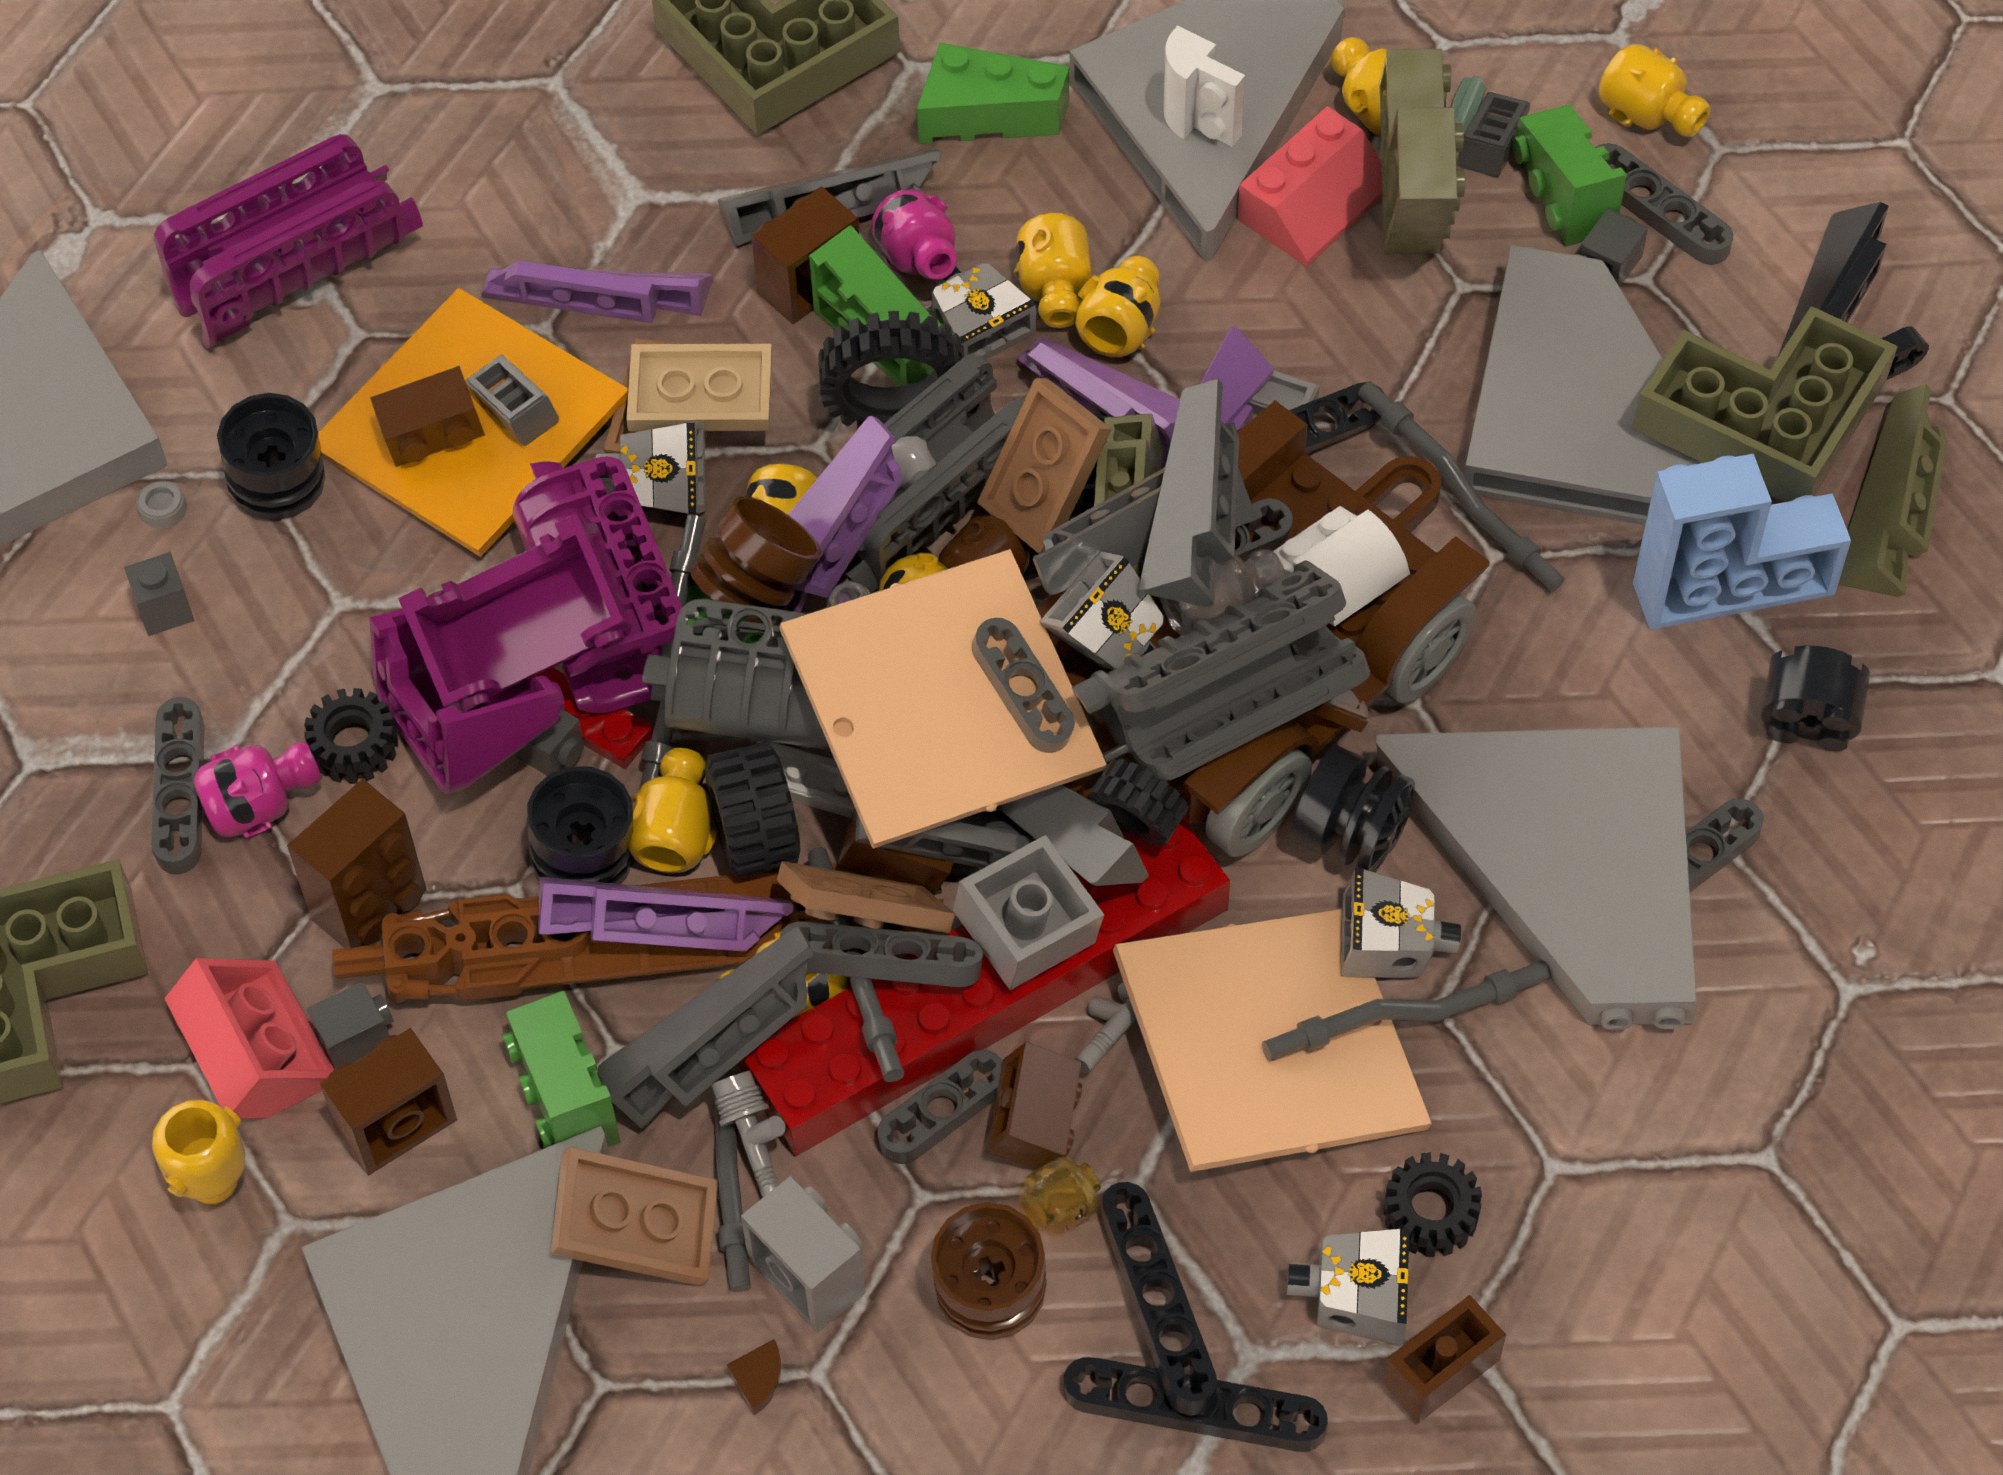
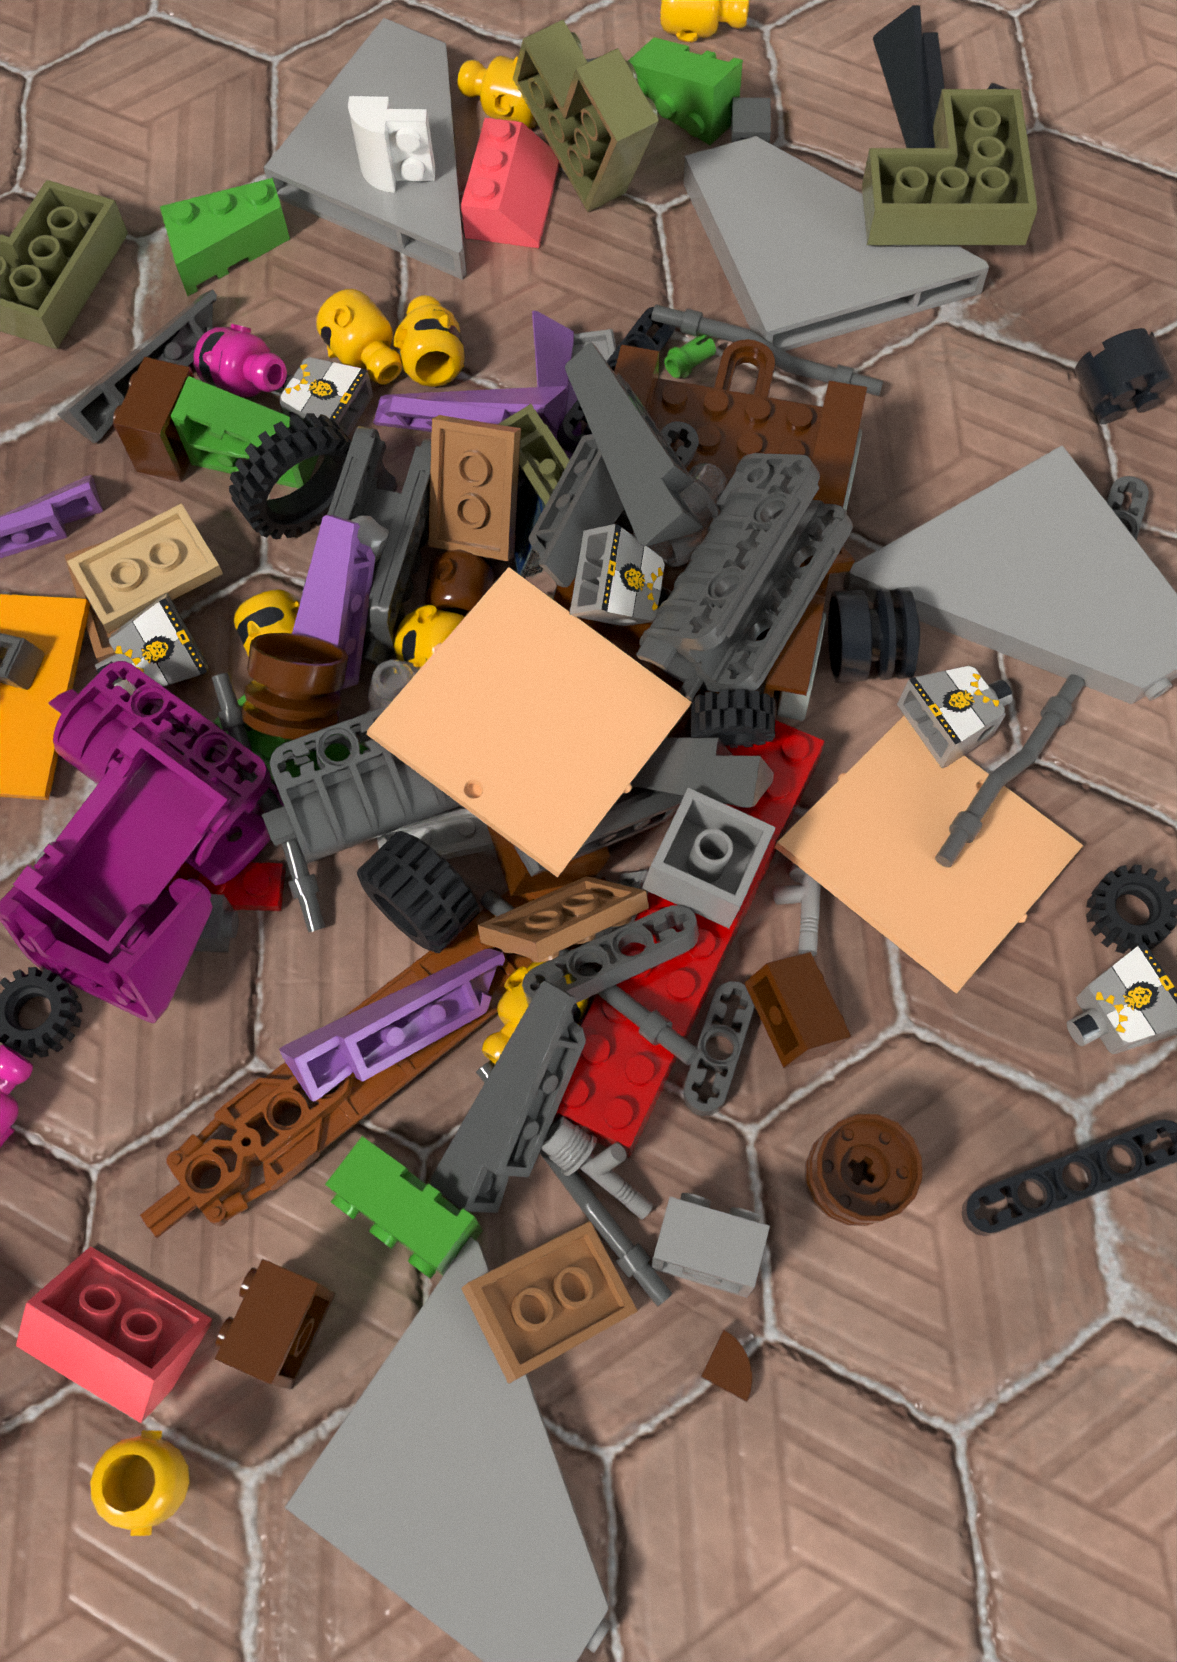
camera: 30 degrees left, 10 degrees up
reddish brown brick [287,778,427,948] -> none
dark grey brick [306,981,394,1069] -> none
black wheel [527,766,634,884] -> none
yellow piece [628,748,717,874] -> none
dark grey beam [972,618,1075,753] -> none
clear yellow head [1019,1157,1101,1235] -> none
black beam [1101,1182,1217,1415] -> none
white brick [1265,506,1410,626] -> none
dark grey beam [1594,143,1734,265] -> none
light blue brick [1633,454,1851,630] -> none
olive wedge [1838,383,1948,597] -> none
none -> bright green pin [664,333,716,378]

